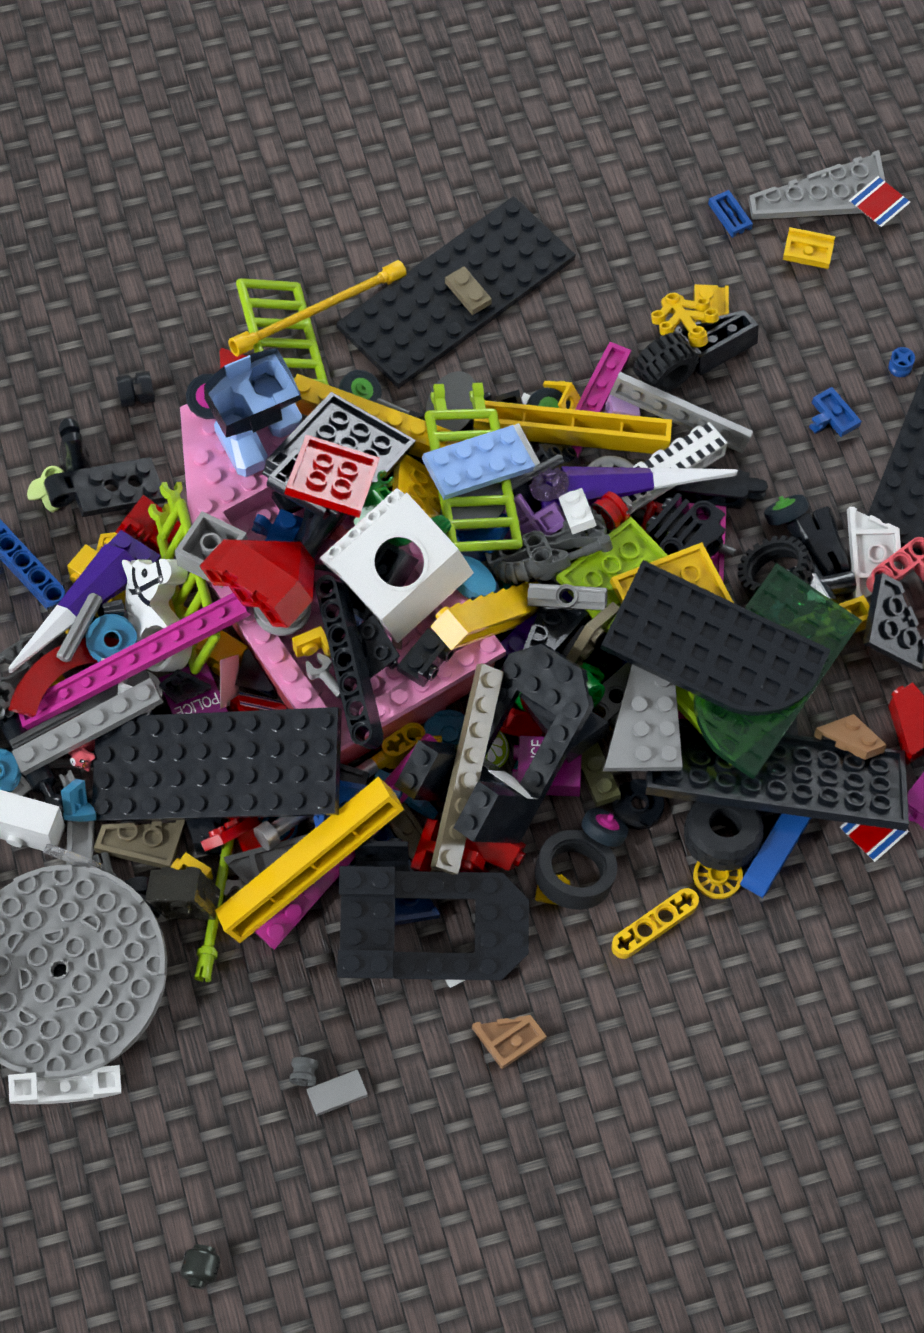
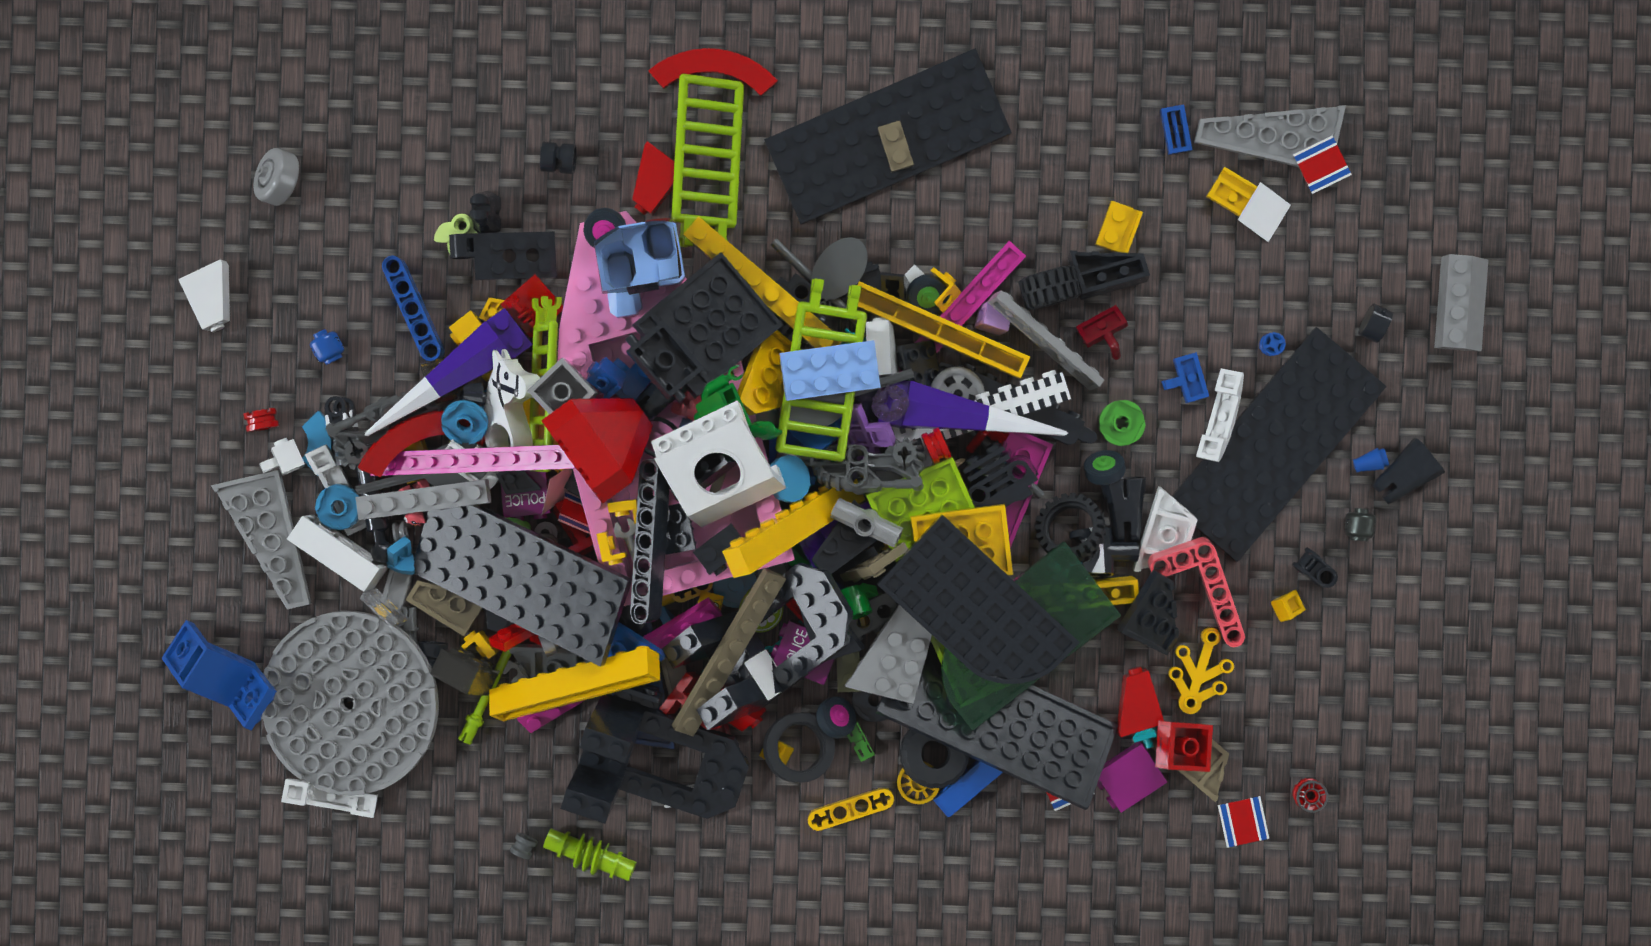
camera: 25 degrees right, 25 degrees up
light grey axle [57,593,102,662] -> none
yellow hose [228,260,407,357] -> none
plate [284,434,380,518] -> none
light grey tile [306,1069,368,1117] -> none
black wheel [338,369,382,402] -> none
medium nougat wing [472,1015,547,1069] -> none
white plate [558,488,596,535] -> none
yellow plant [651,293,719,347] -> none
medium nougat wing [814,714,886,760] -> none
none -> lime piece [543,828,637,881]
none -> blue brick [586,357,627,398]
none -> yellow bracket [596,531,628,565]
none -> red tile [648,48,778,97]
none -> bright green piece [847,720,875,762]
none -> dark red plate [1076,305,1128,360]
none -> bright green plate [1098,400,1145,446]
none -> white slope [1196,368,1244,462]
none -> white sticker [1238,182,1291,242]

